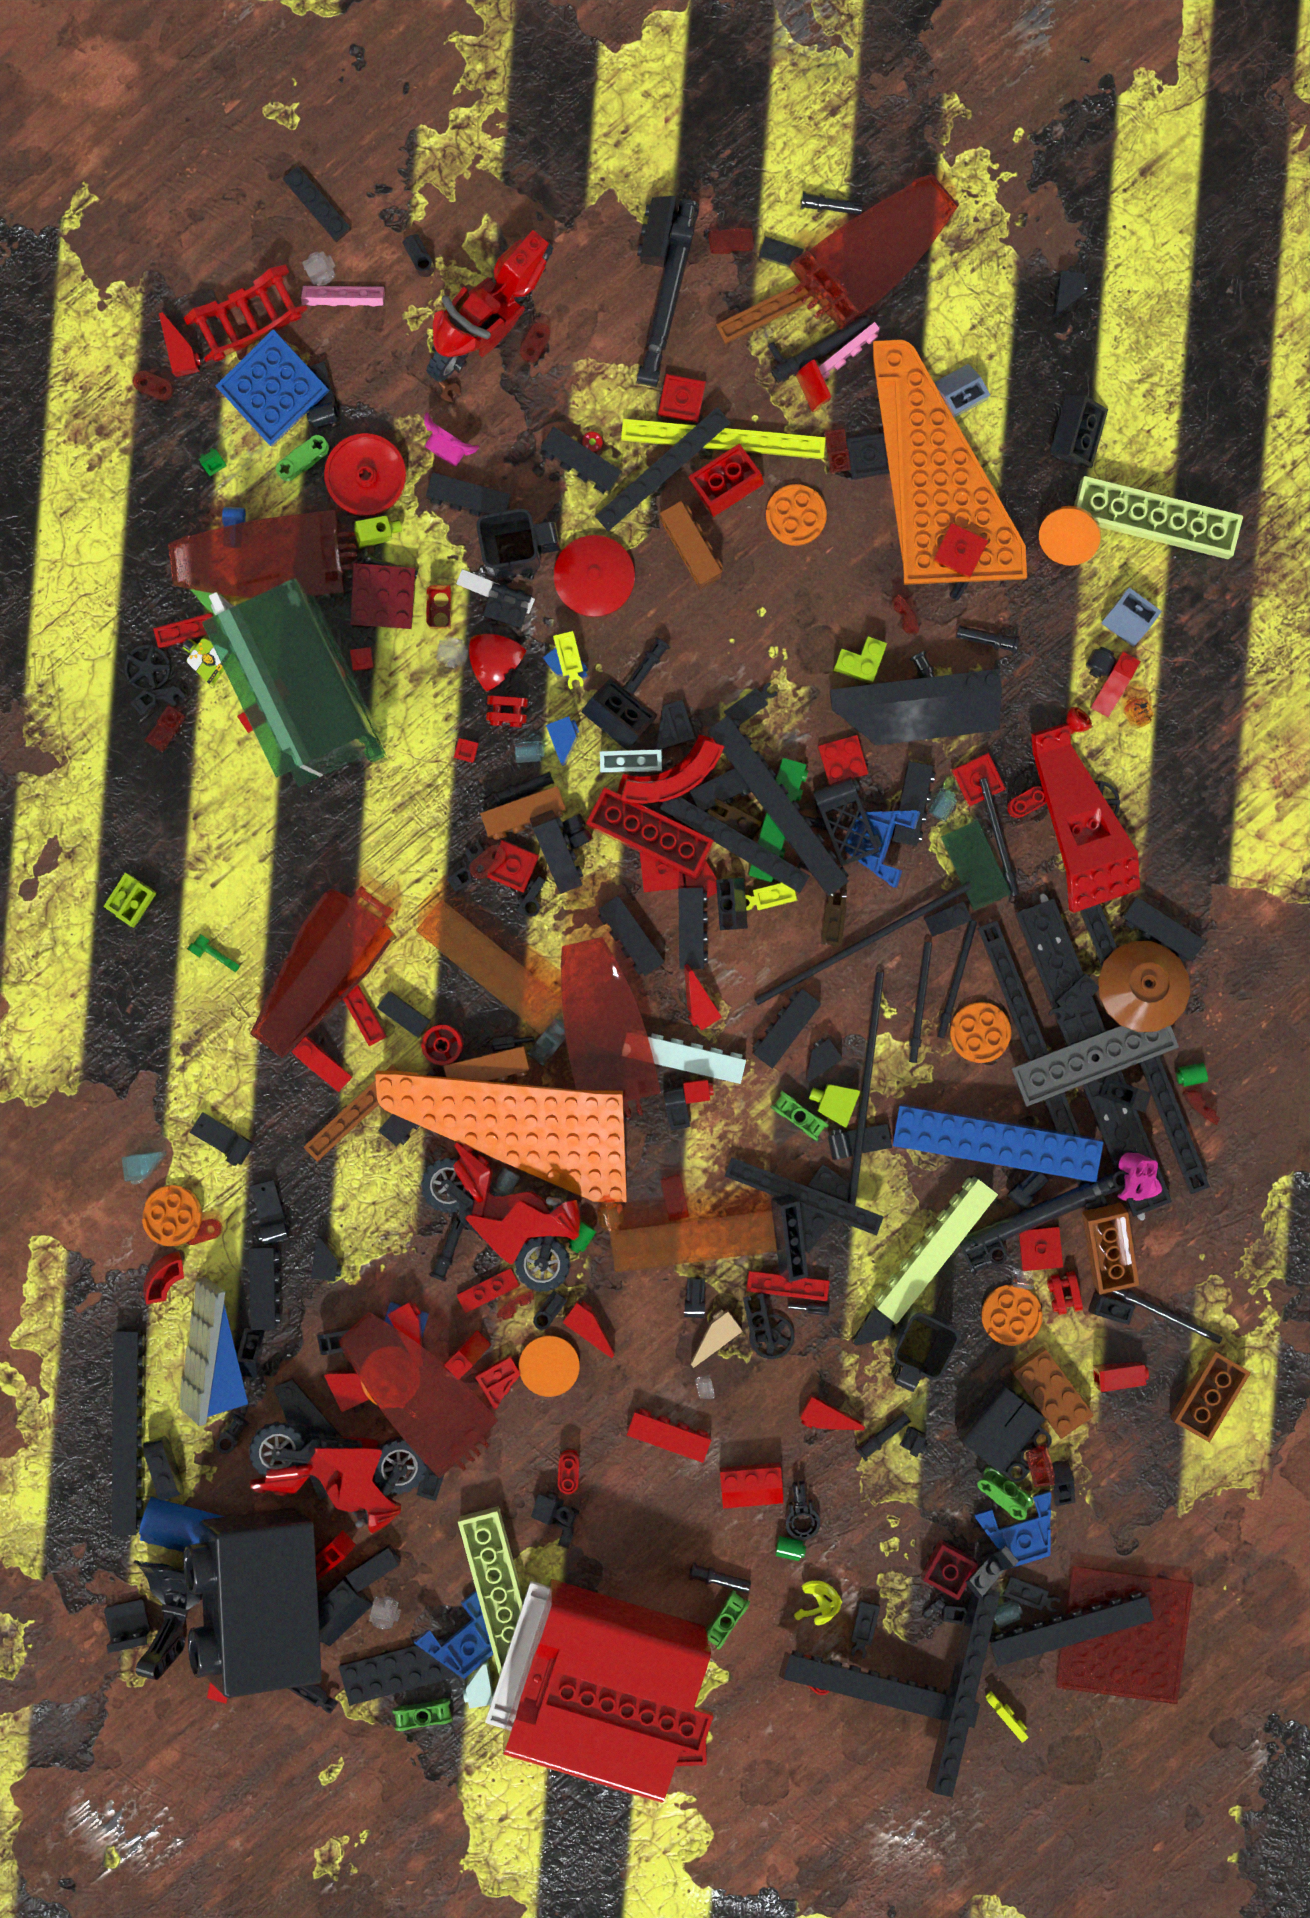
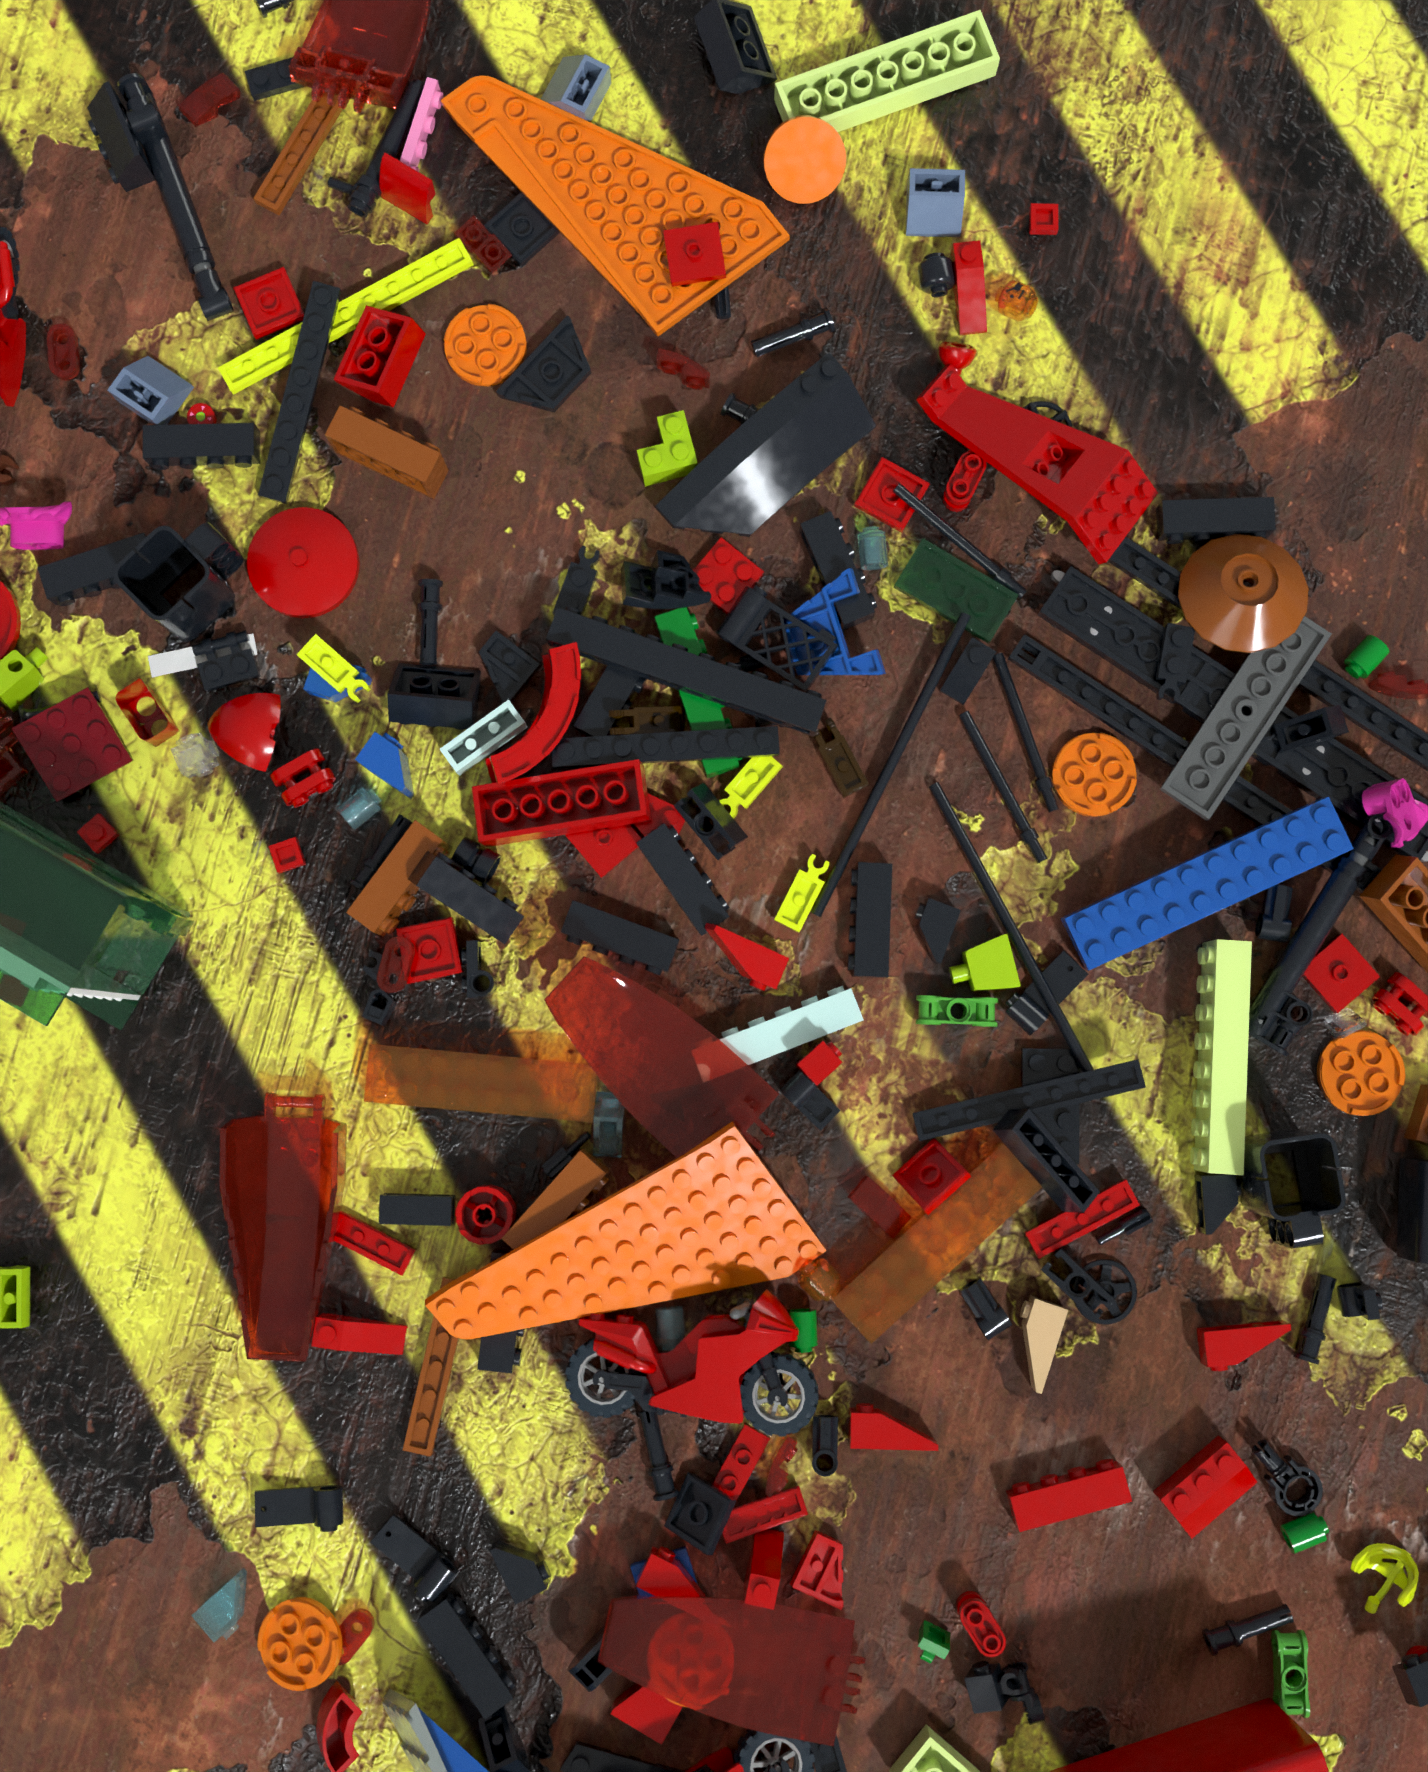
camera: 35 degrees left, 5 degrees down
green brick [187,934,240,973] -> none
orange tile [519,1335,580,1397] -> none
clear slope [695,1375,715,1399] -> none
none -> sand blue slope [108,356,194,425]
none -> black wing [496,315,591,413]
none -> black slope [621,550,711,609]
none -> black tile [664,1472,737,1555]
none -> red plate [722,1485,808,1544]
none -> neon yellow plate [774,854,829,933]
none -> red plate [892,1138,971,1215]
none -> green tile [918,1620,951,1663]
none -> red plate [1029,203,1058,235]

